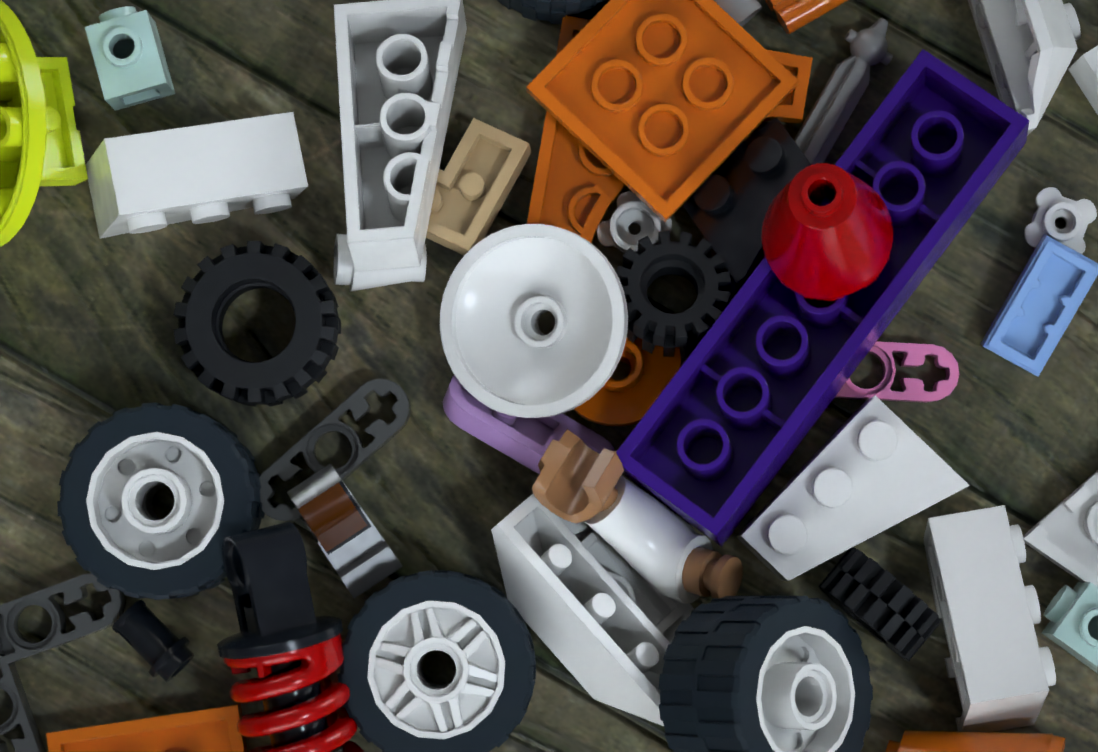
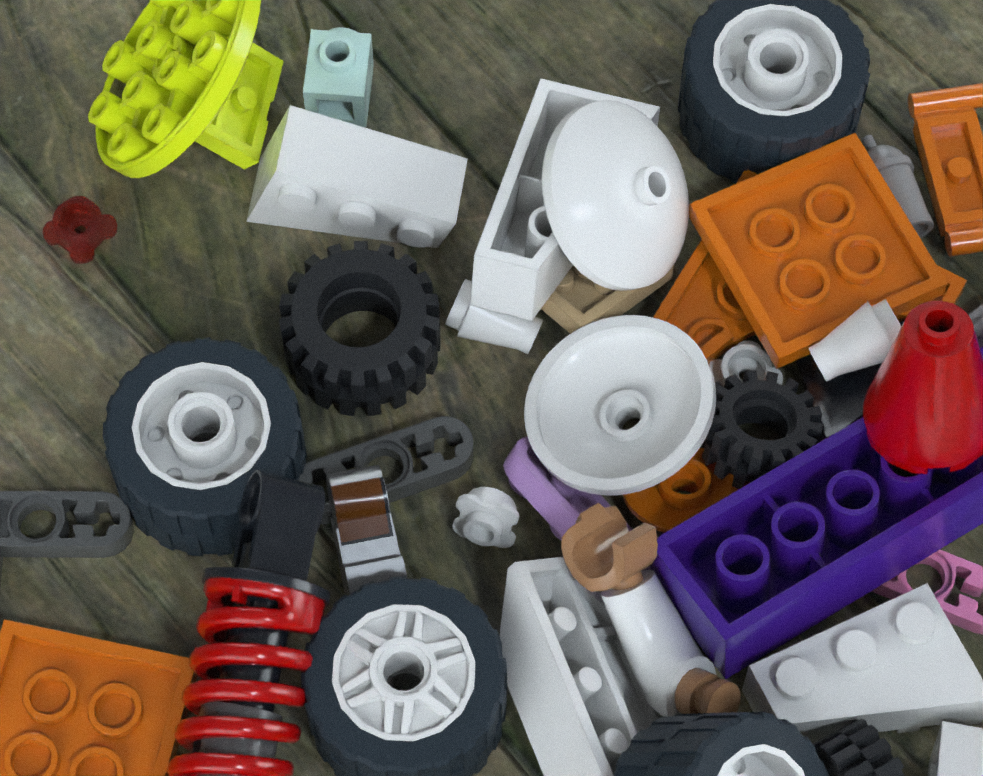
camera: 20 degrees right, 20 degrees down
black pin [112,599,194,682] -> none
none -> white plate [452,487,520,548]
none -> white dish [542,100,689,291]
none -> white cone [808,299,901,382]

